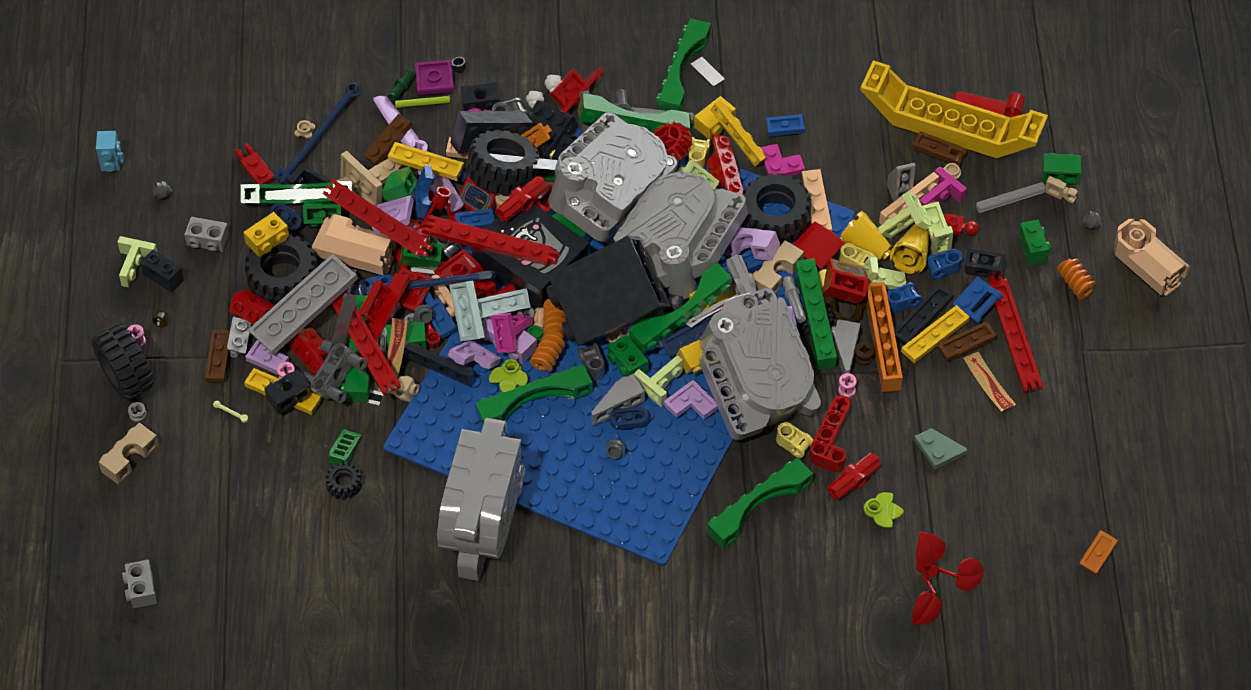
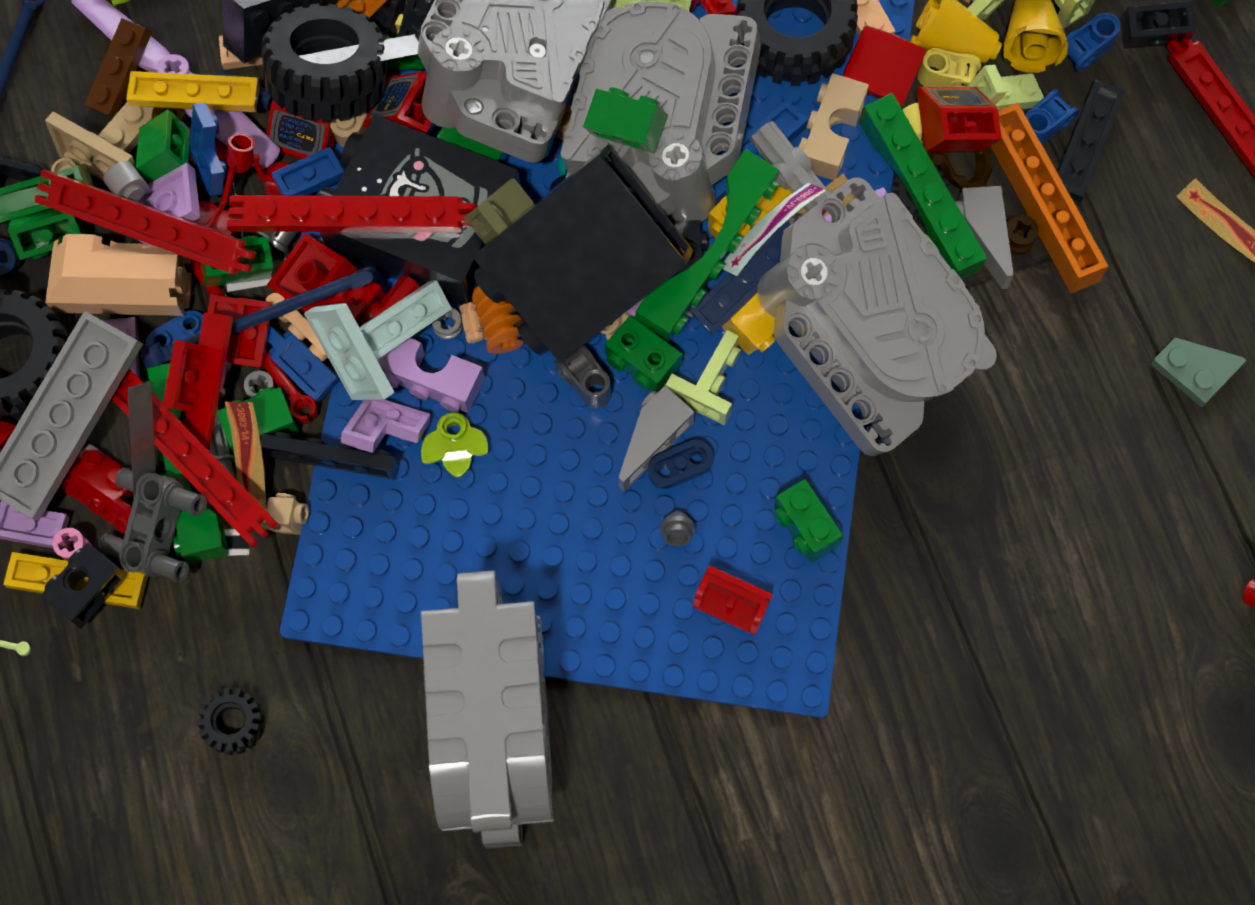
camera: 15 degrees left, 15 degrees up
green slope [328,429,362,465] -> none
dark grey plate [414,305,433,324] -> none
green arch [475,364,593,427] -> none
dark pink bracket [491,313,533,353] -> none
red piece [496,177,548,222] -> none
green plate [526,325,544,343] -> none
orange piece [529,329,566,372] -> none
lavender plate [664,380,718,419] -> none
green arch [707,458,813,549] -> none
lavender arch [722,227,780,261] -> none
light yellow piece [776,422,813,458] -> none
light grey axle [782,276,806,324] -> none
red beam [810,395,850,473] -> none
red piece [827,453,882,501] -> none
bright pink bush [838,373,856,398] -> none
lime plate [864,492,904,528] -> none
yellow plate [901,305,970,364] -> none
reddish brown plate [937,321,997,362] -> none
blue plate [952,276,1003,324] -> none
none -> light grey plate [104,161,150,202]
none -> olive bracket [464,178,533,244]
none -> green brick [583,87,668,153]
none -> red hinge [692,565,773,636]
none -> green brick [773,479,843,564]

